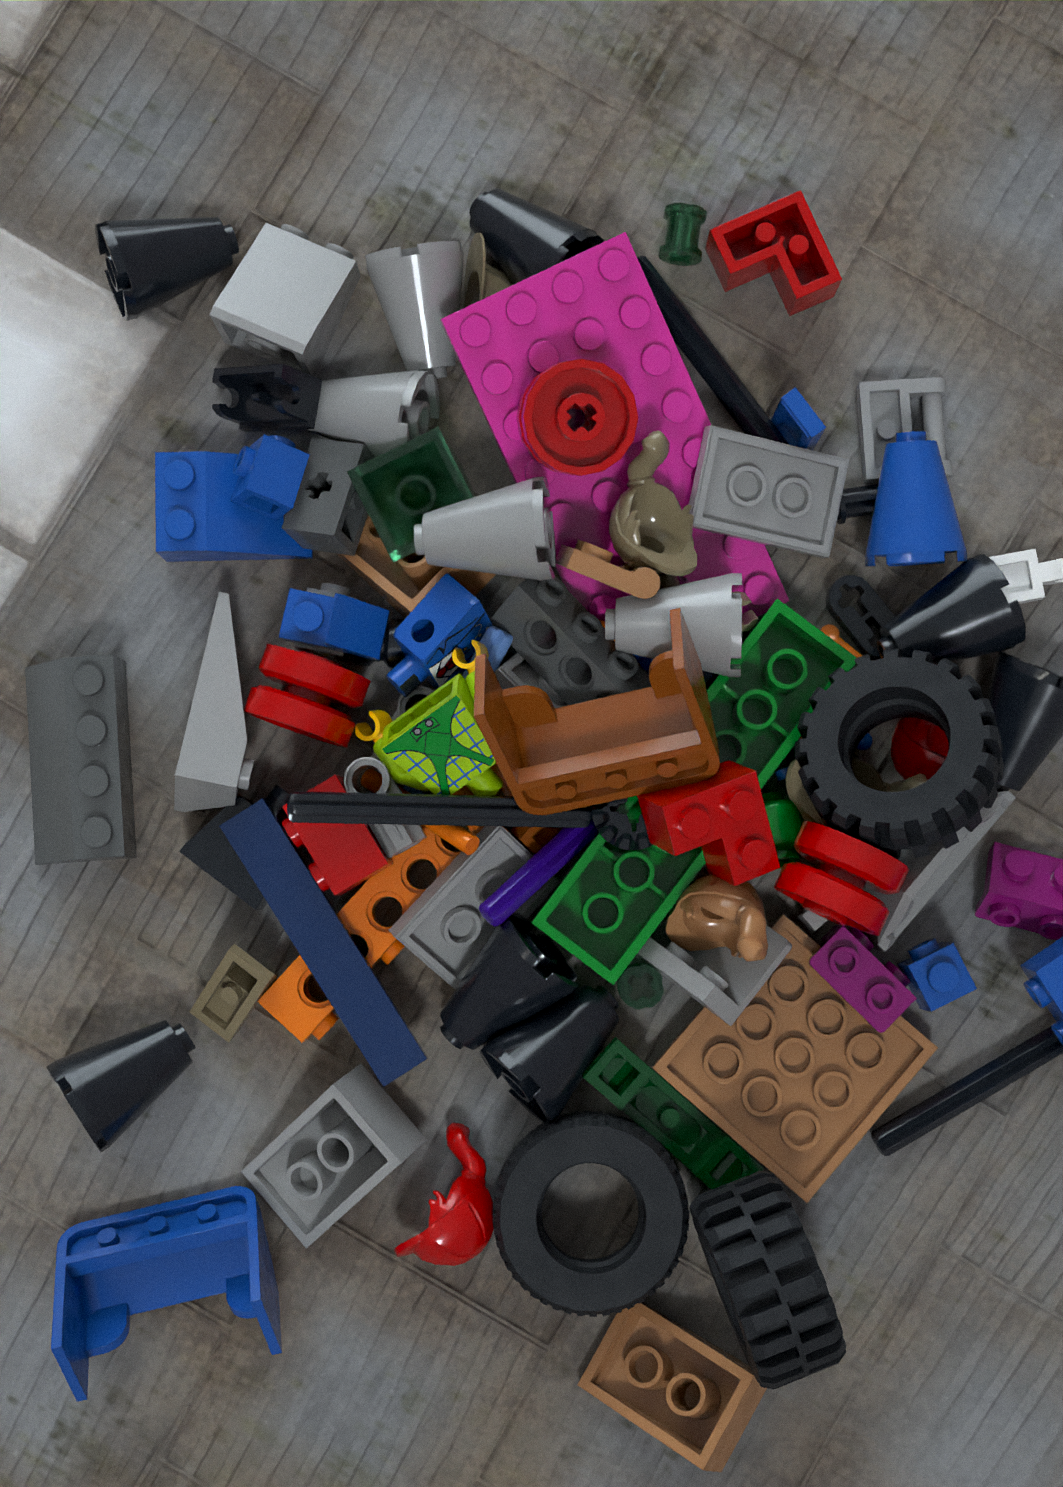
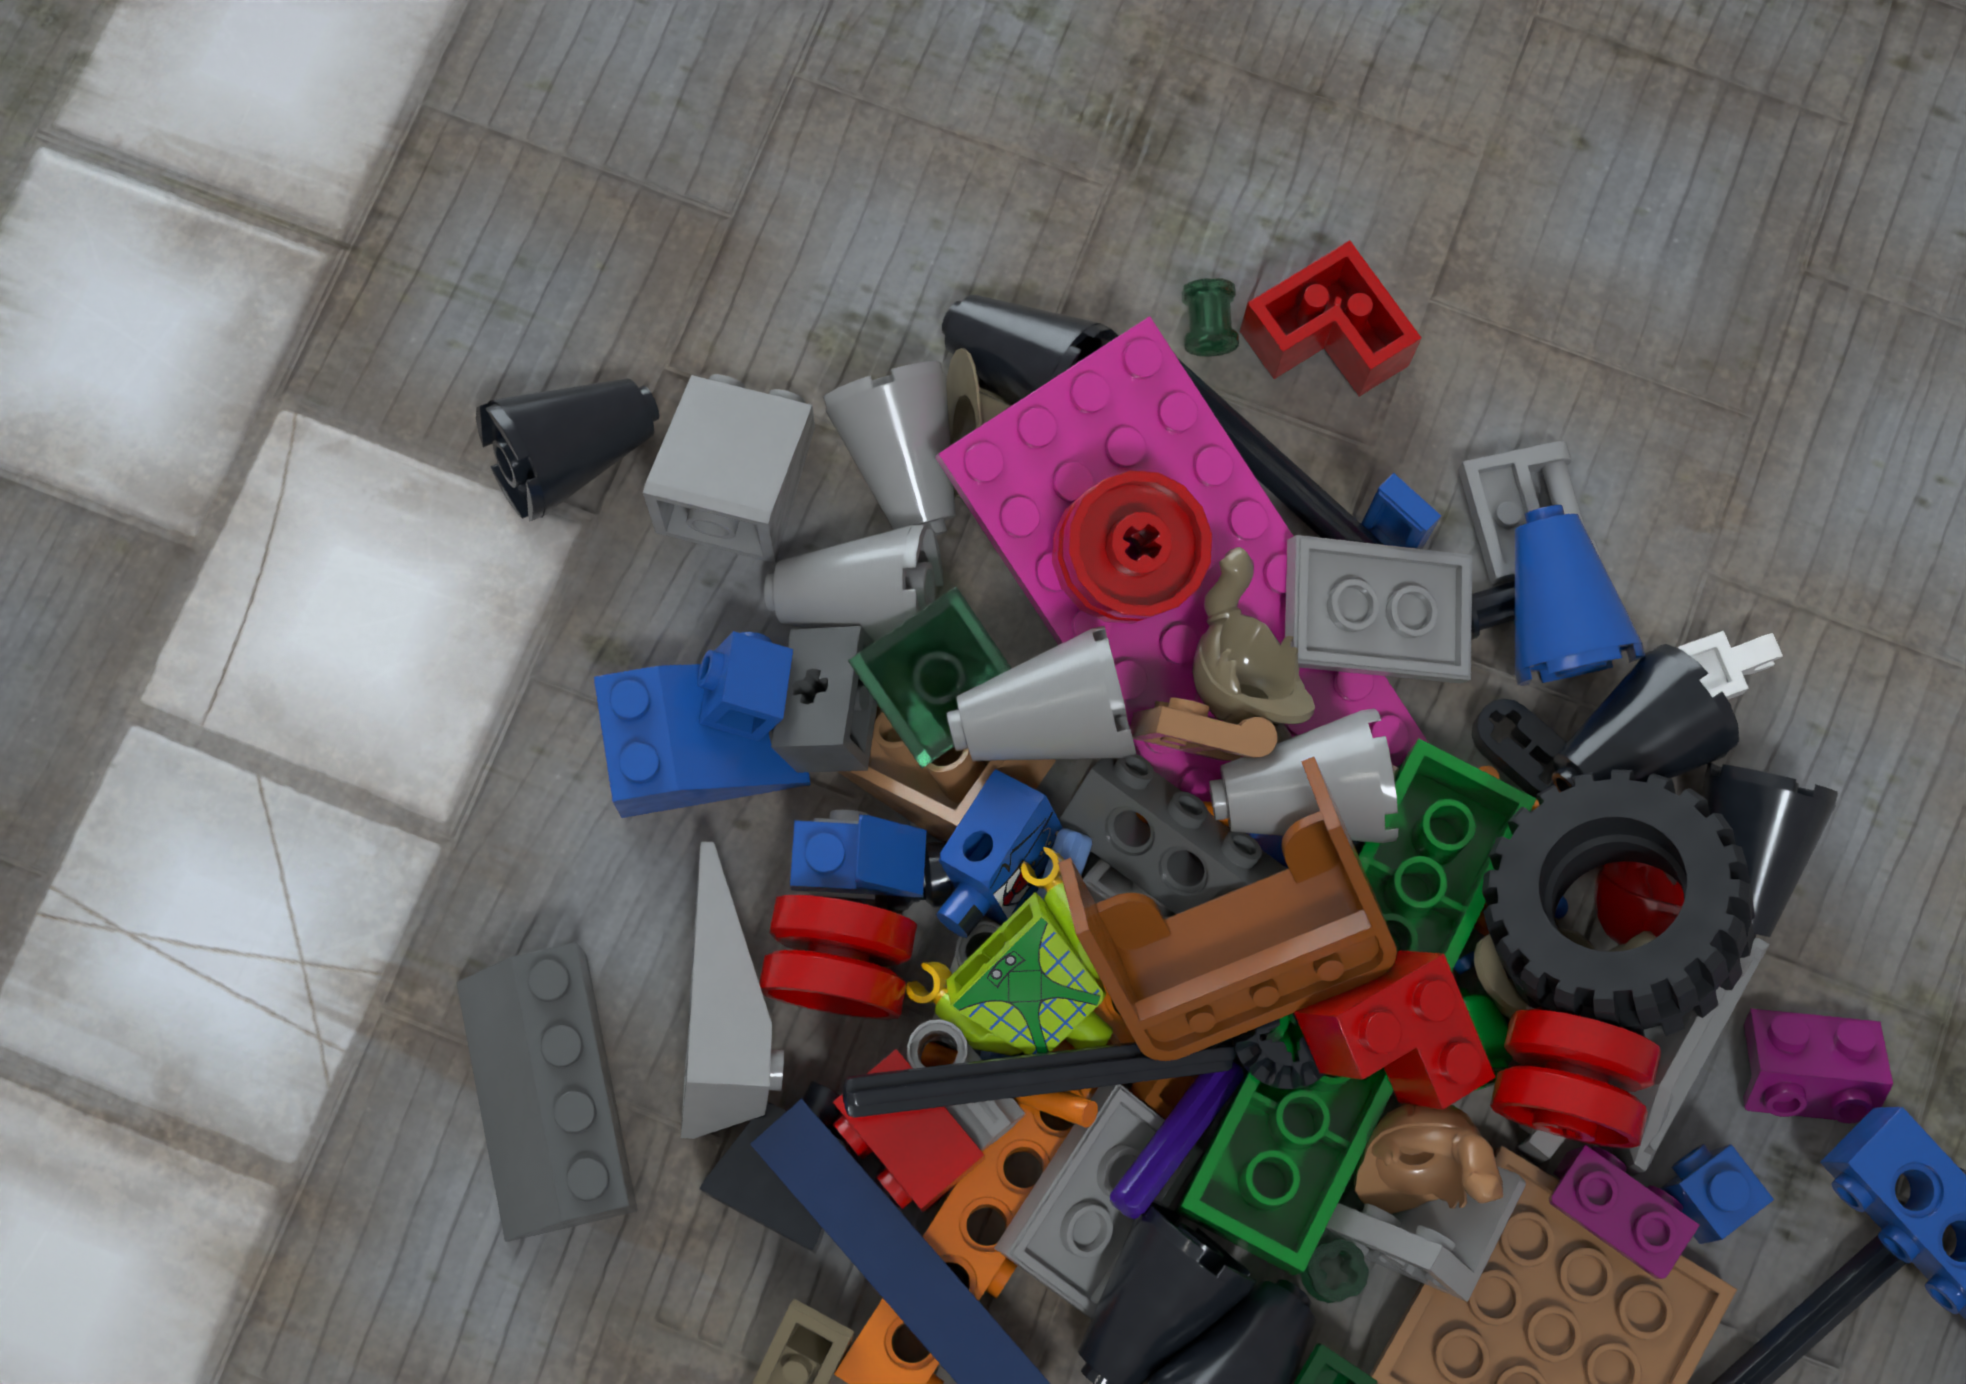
camera: 15 degrees left, 10 degrees down
black hinge [212,364,322,432] -> none

